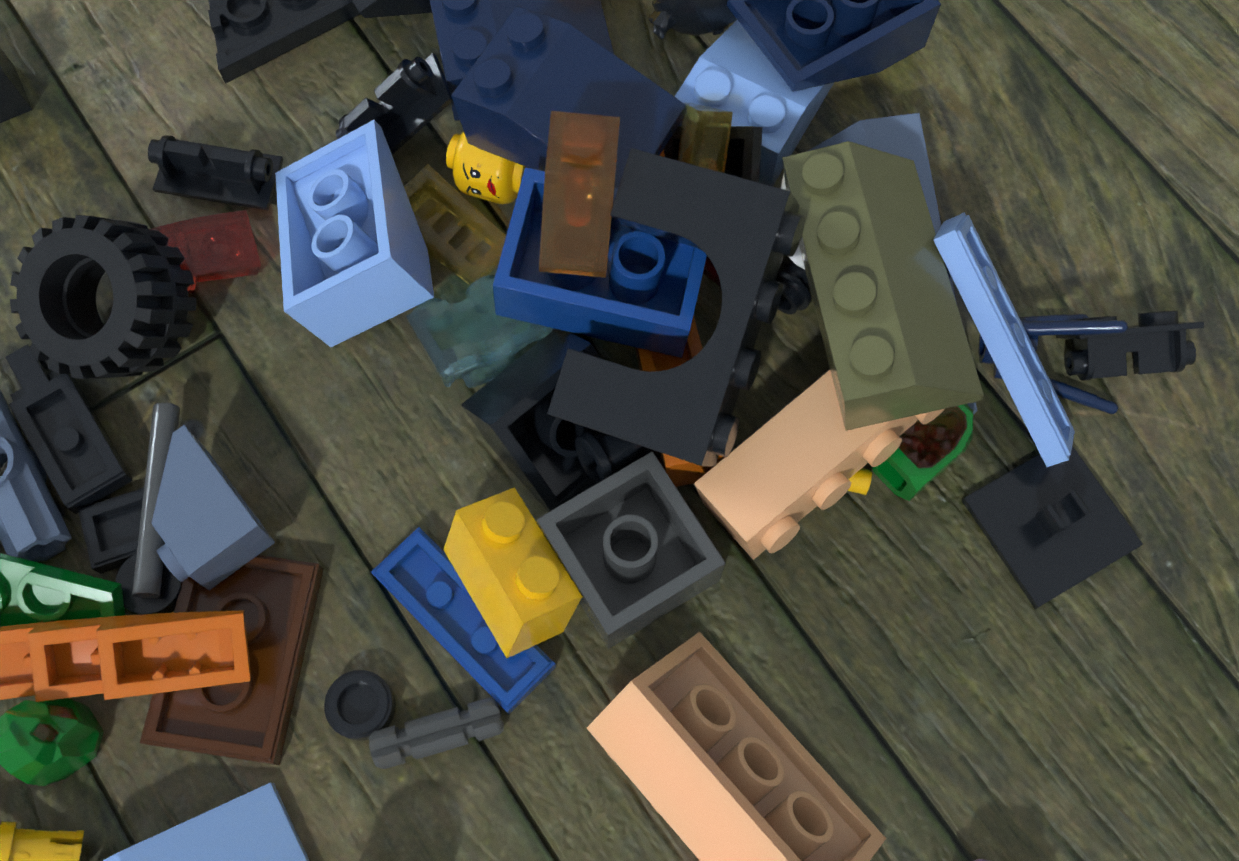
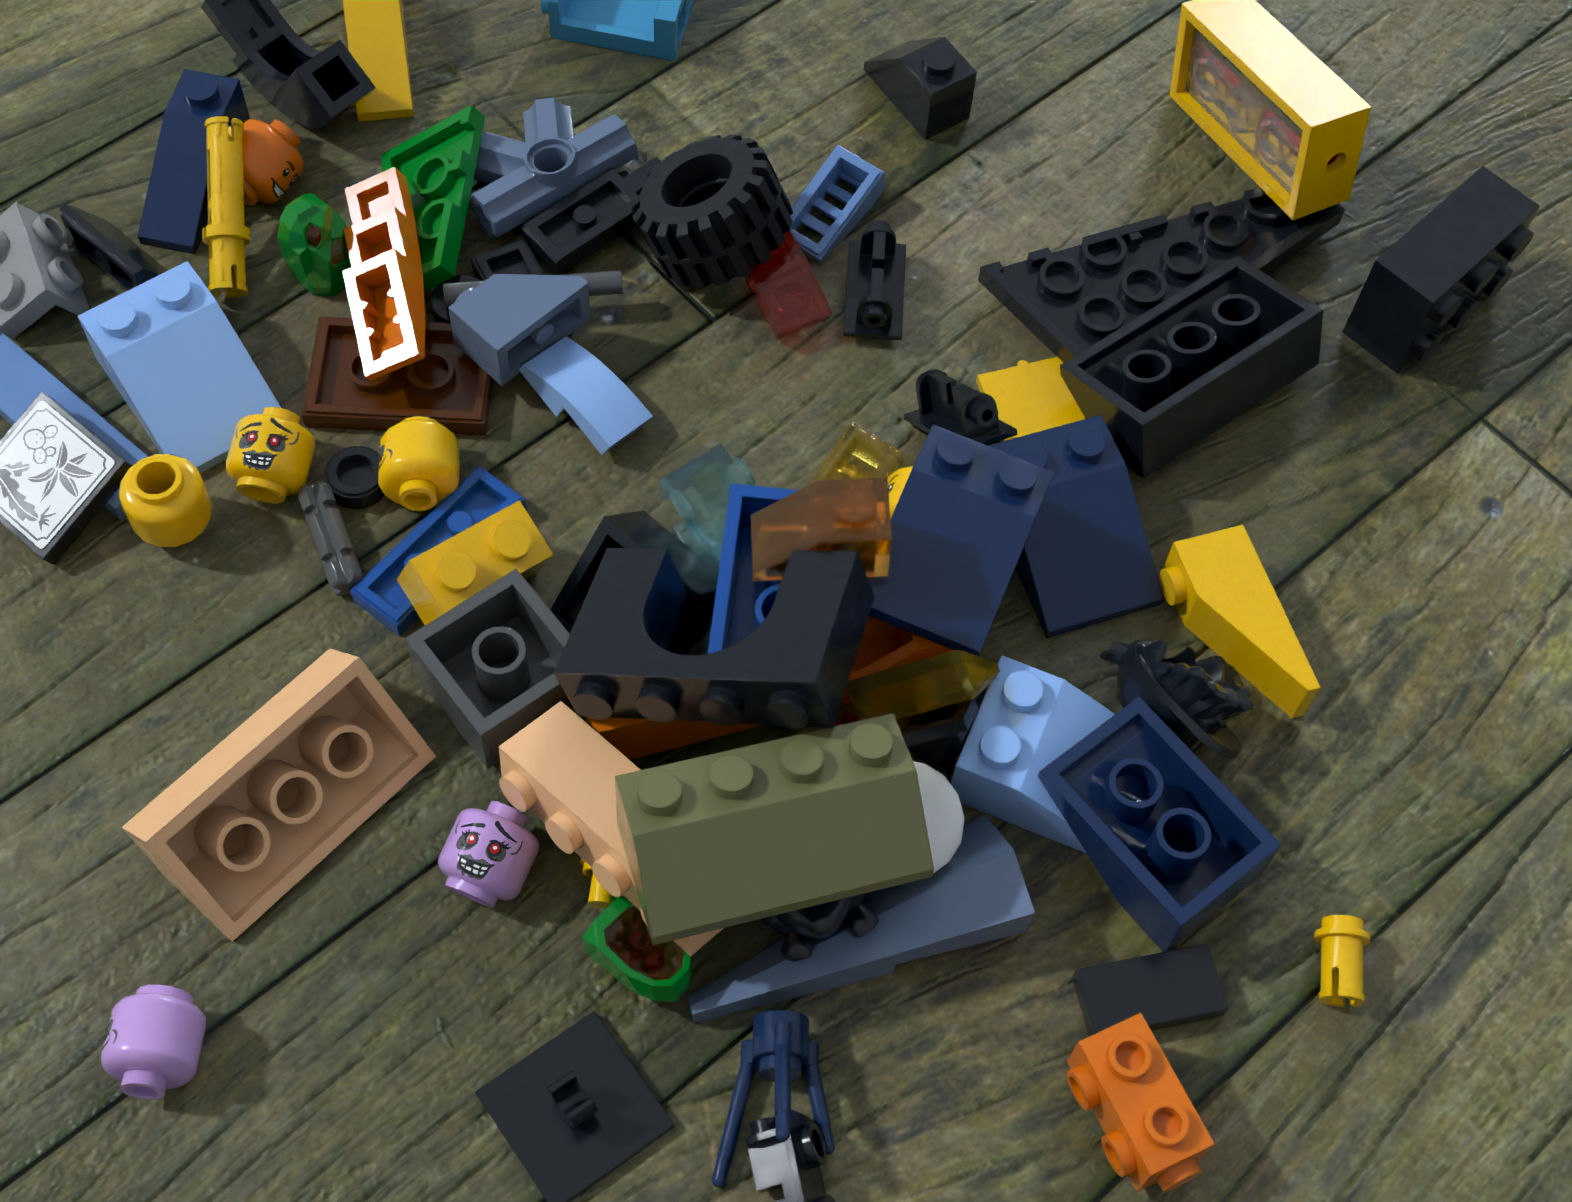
camera: 80 degrees right, 10 degrees down
light blue slope [275,120,434,347] -> none
light blue tile [933,212,1075,467] -> none
none -> yellow head [226,407,315,504]
none -> yellow head [378,416,460,511]
none -> lavender head [438,800,540,908]
none -> light blue slope [519,336,653,455]
none -> medium blue slope [784,145,885,265]
none -> yellow piece [976,357,1085,442]
none -> orange brick [1066,1013,1215,1193]
none -> black tile [1072,943,1229,1036]

